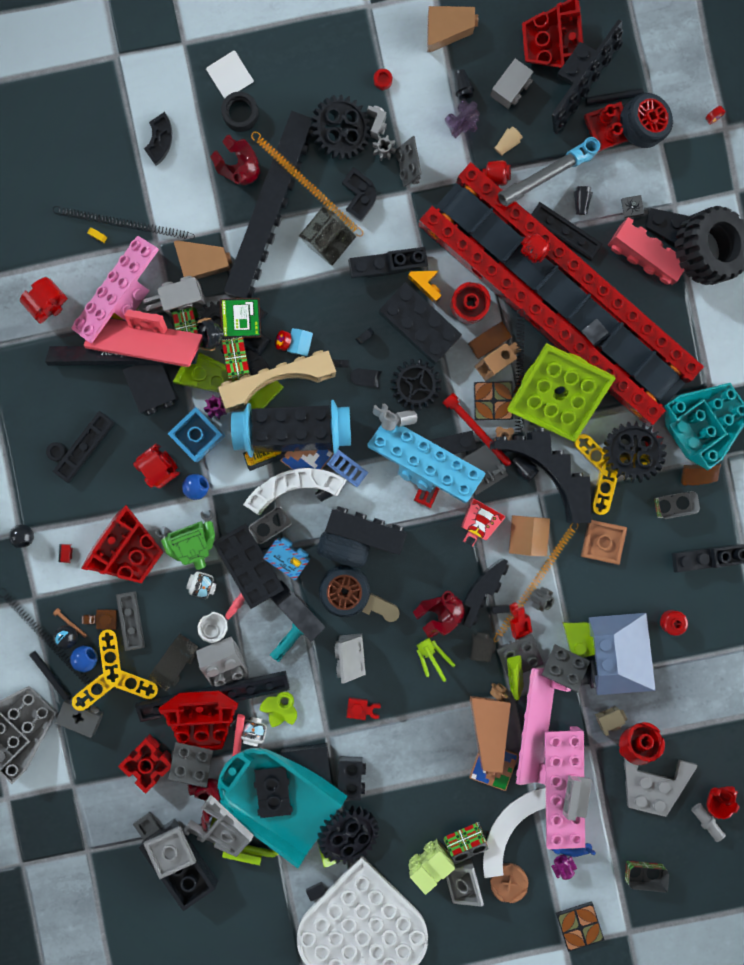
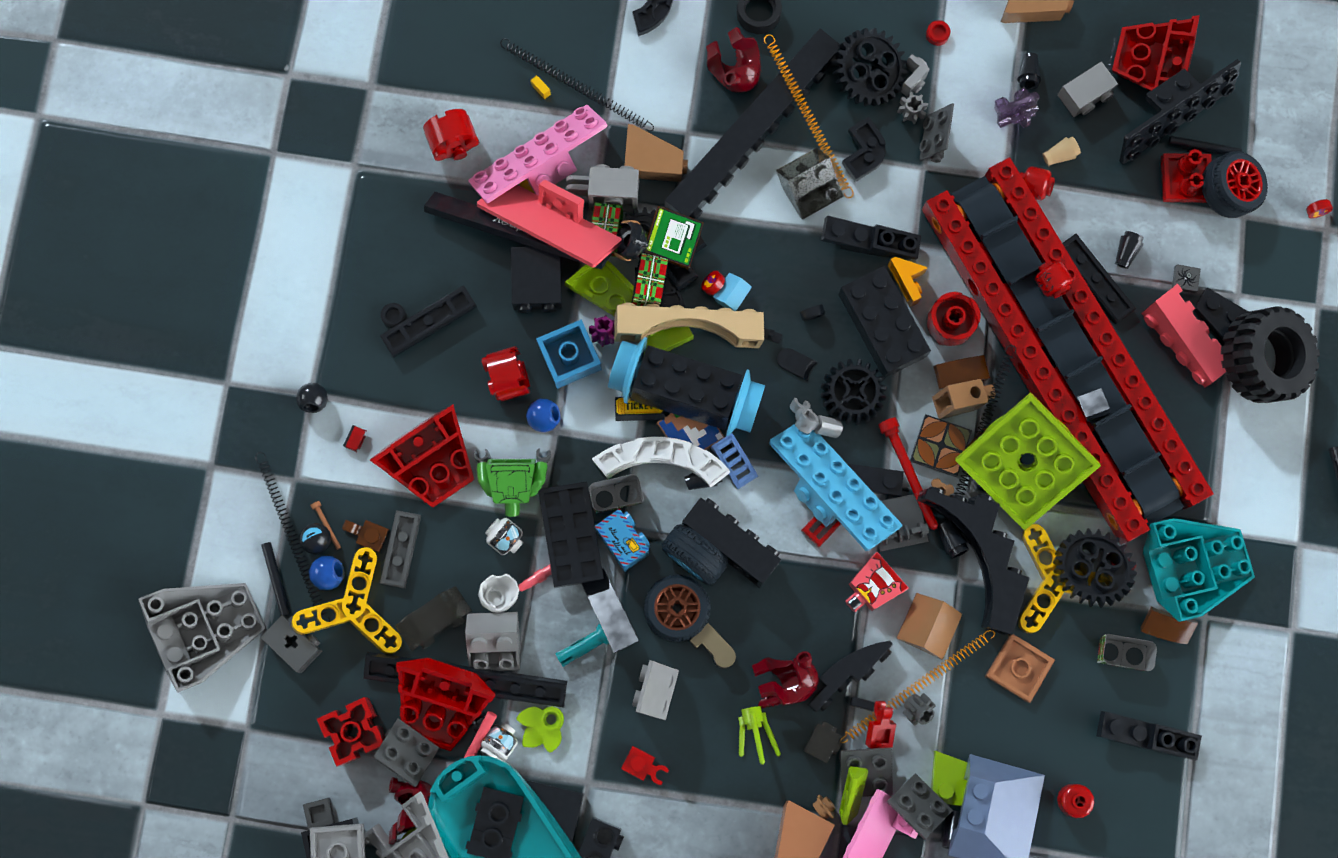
camera: 15 degrees right, 10 degrees down
dark grey piece [497,137,600,207] -> none

